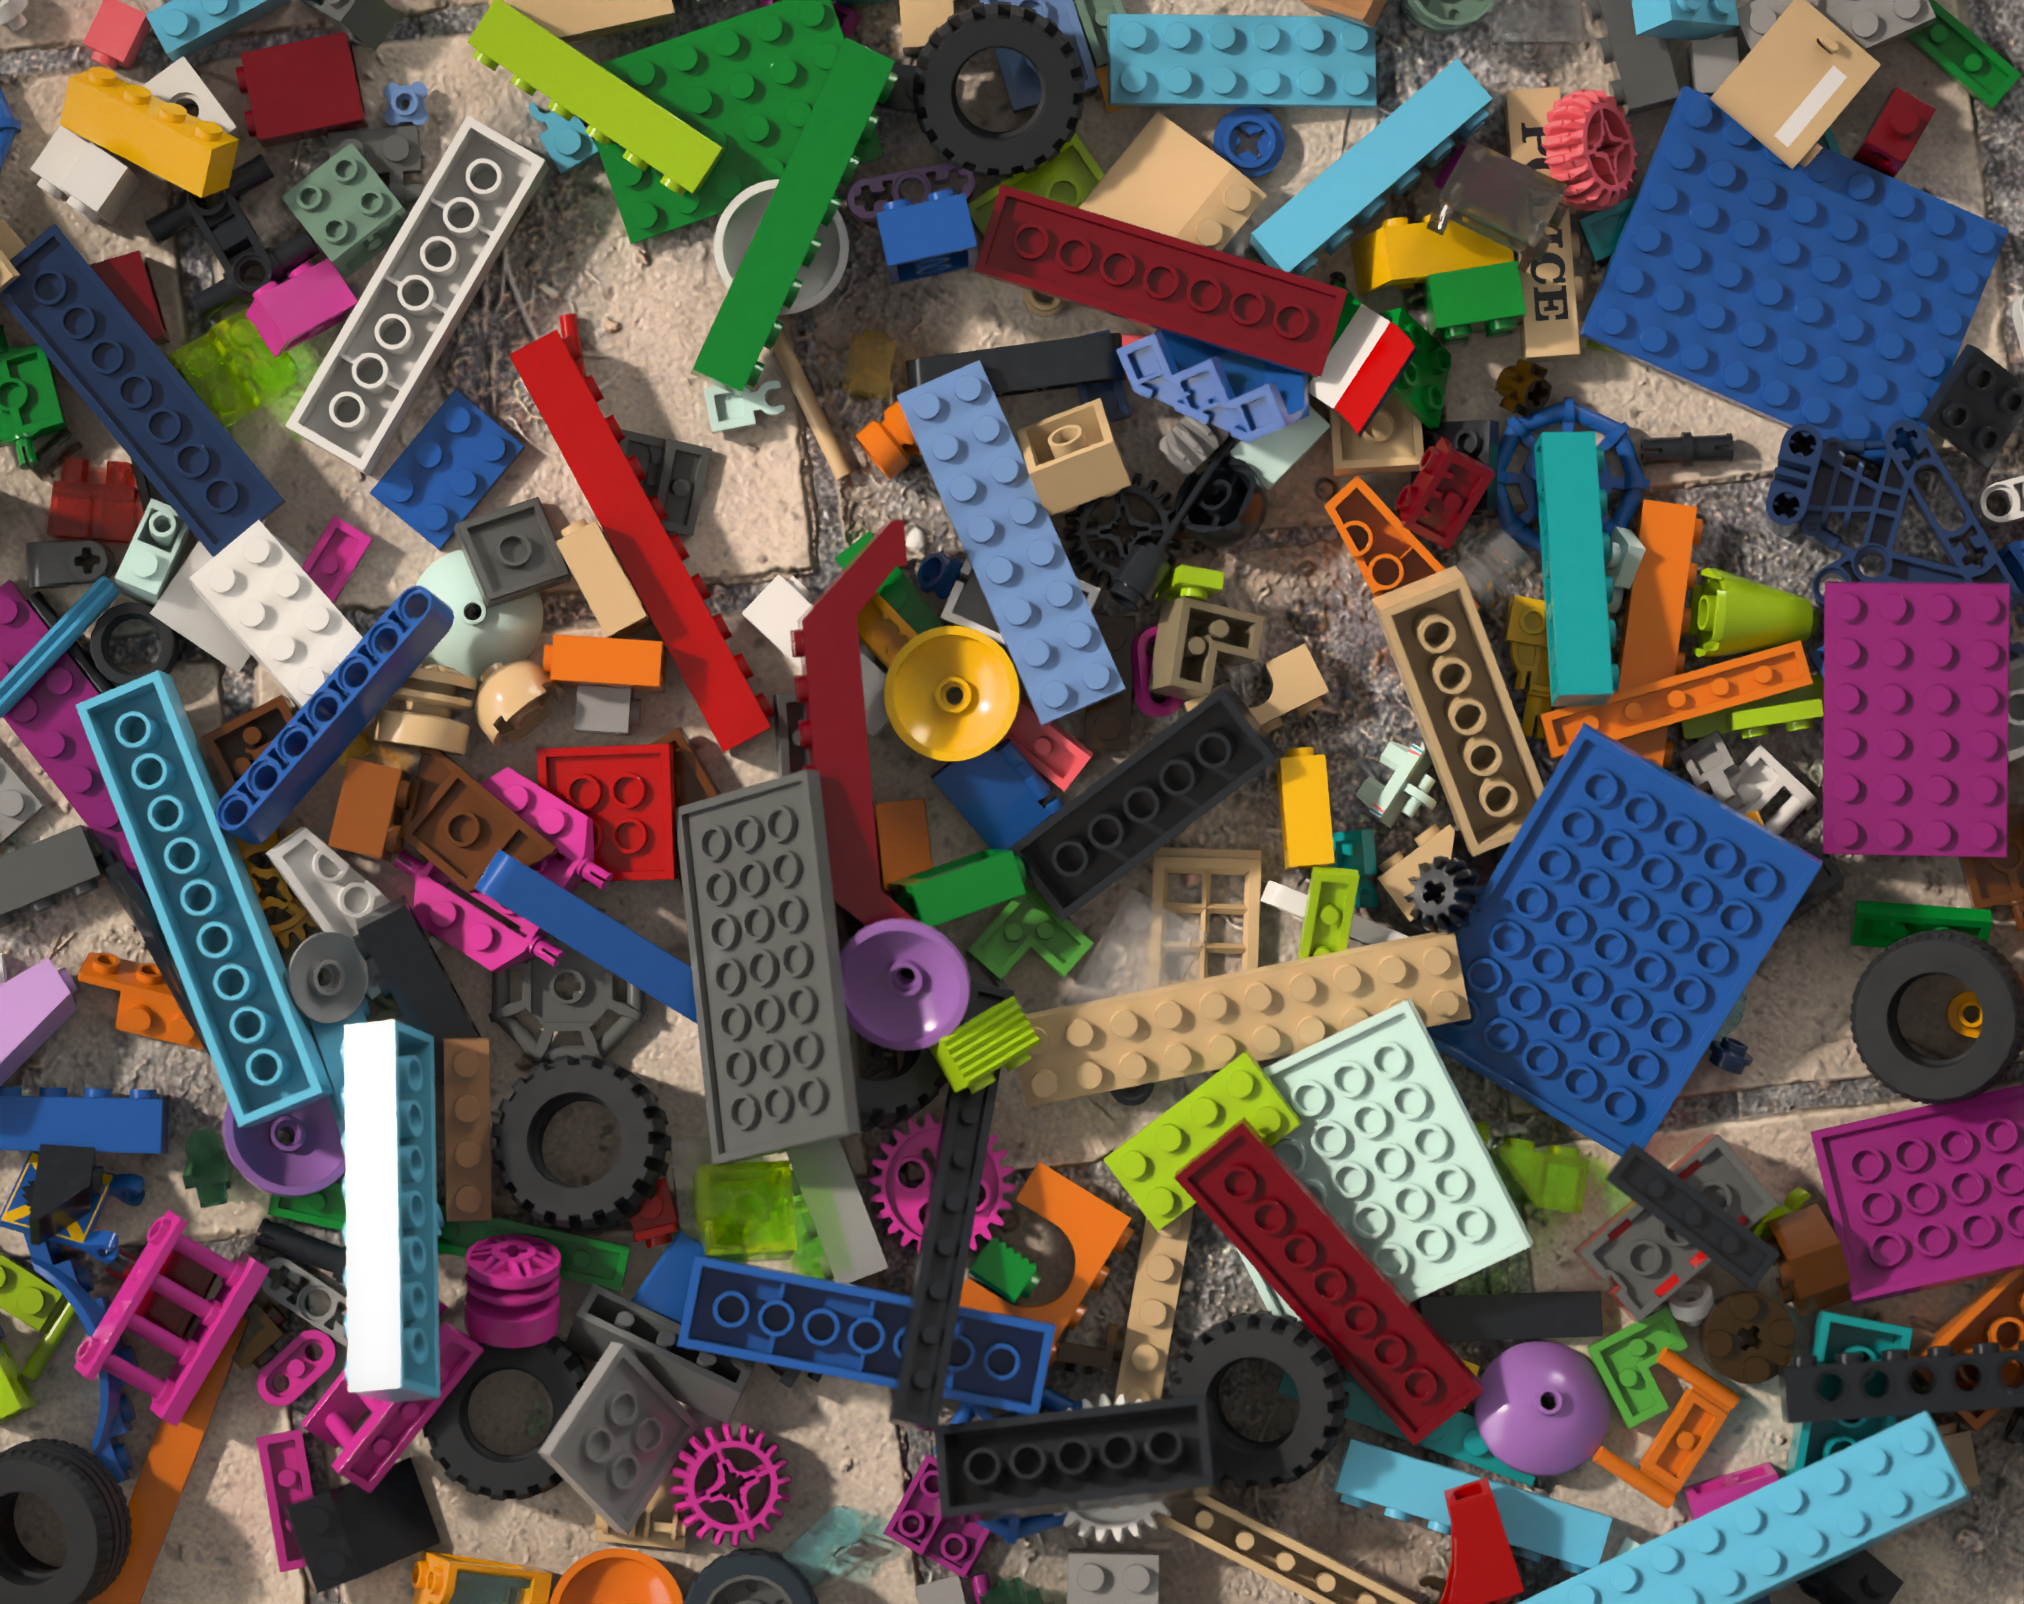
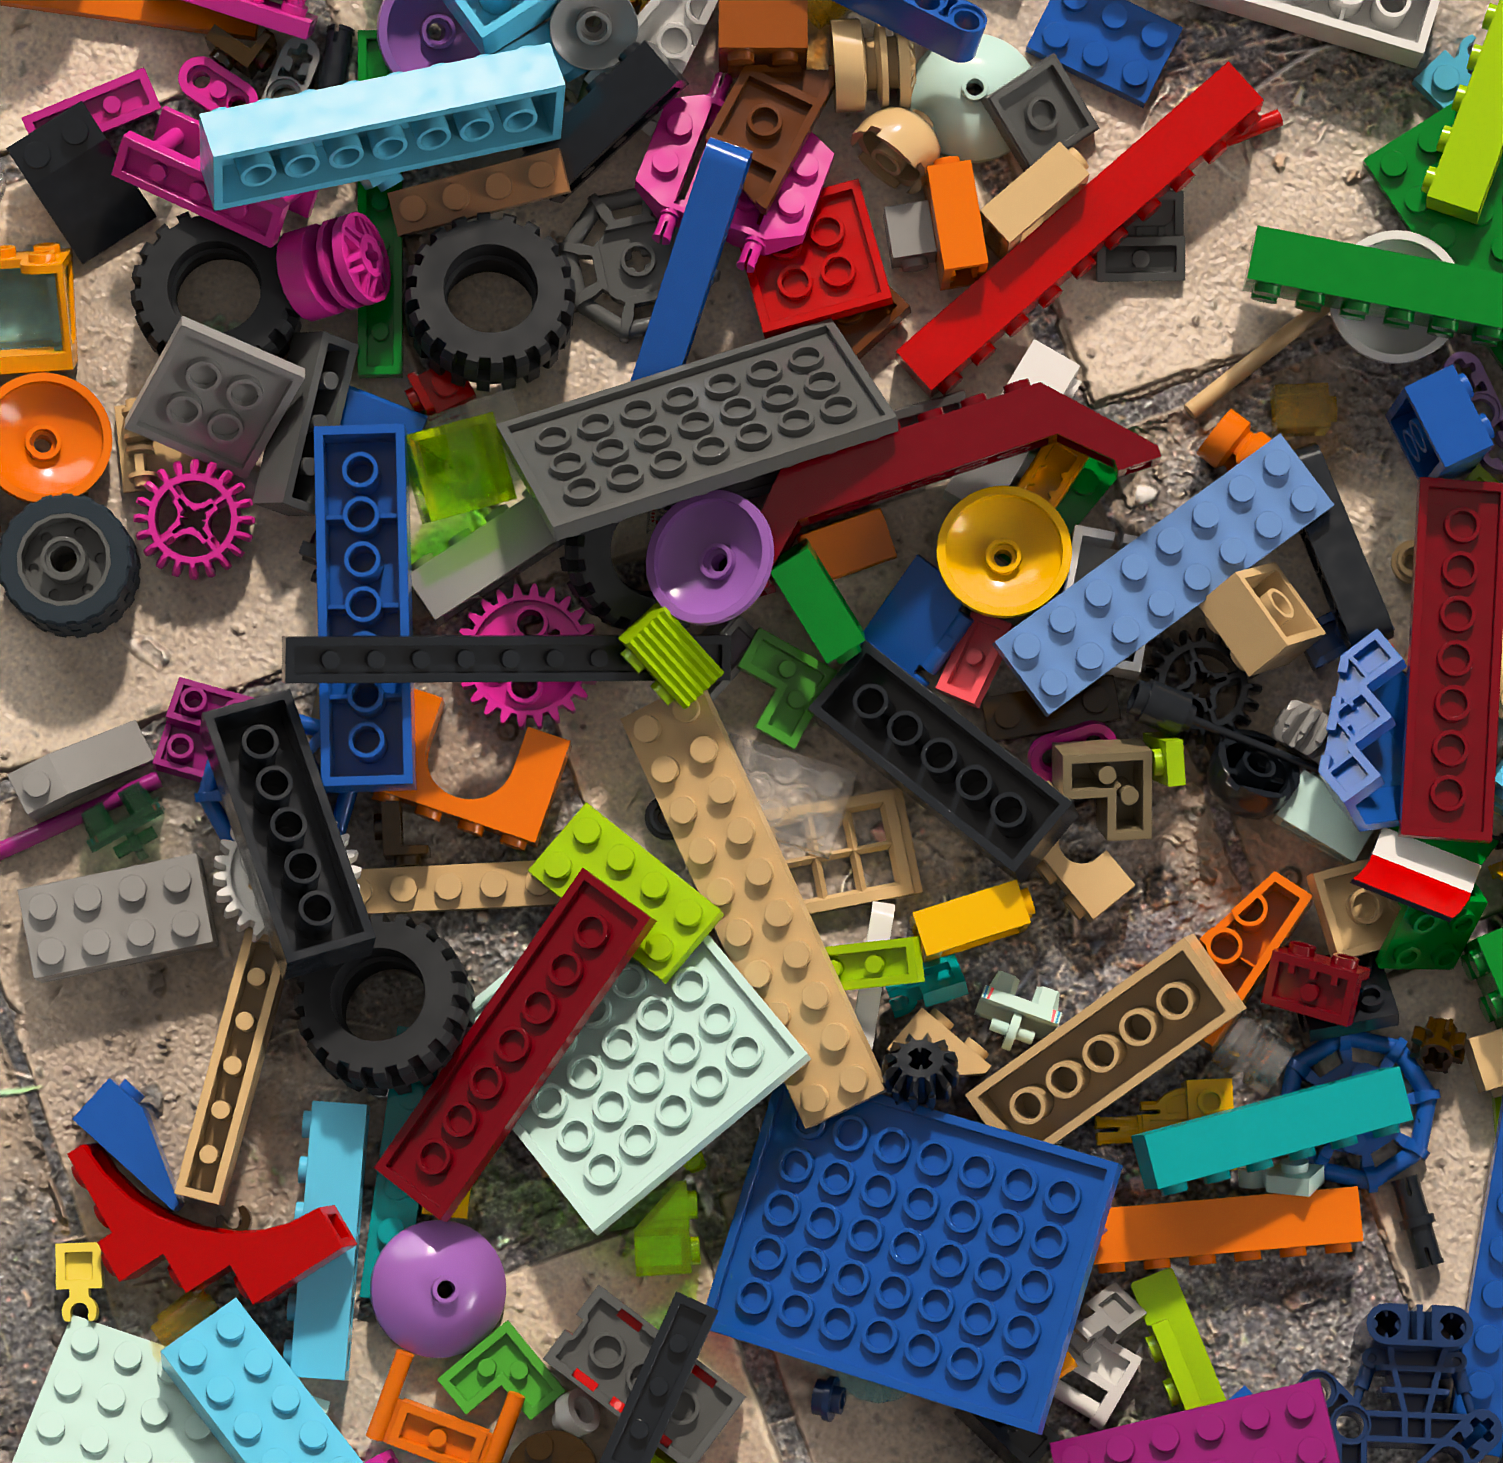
camera: 75 degrees right, 5 degrees down
light aqua plate [703,381,786,434] -> none
clear light blue leg [782,1505,862,1589] -> none
blue plate [918,551,963,600] -> none
green brick [968,1235,1042,1303] -> none
black tile [1419,1290,1602,1342] -> none
orange plate [1538,640,1813,759] -> none
lime cone [1688,568,1819,658] -> none

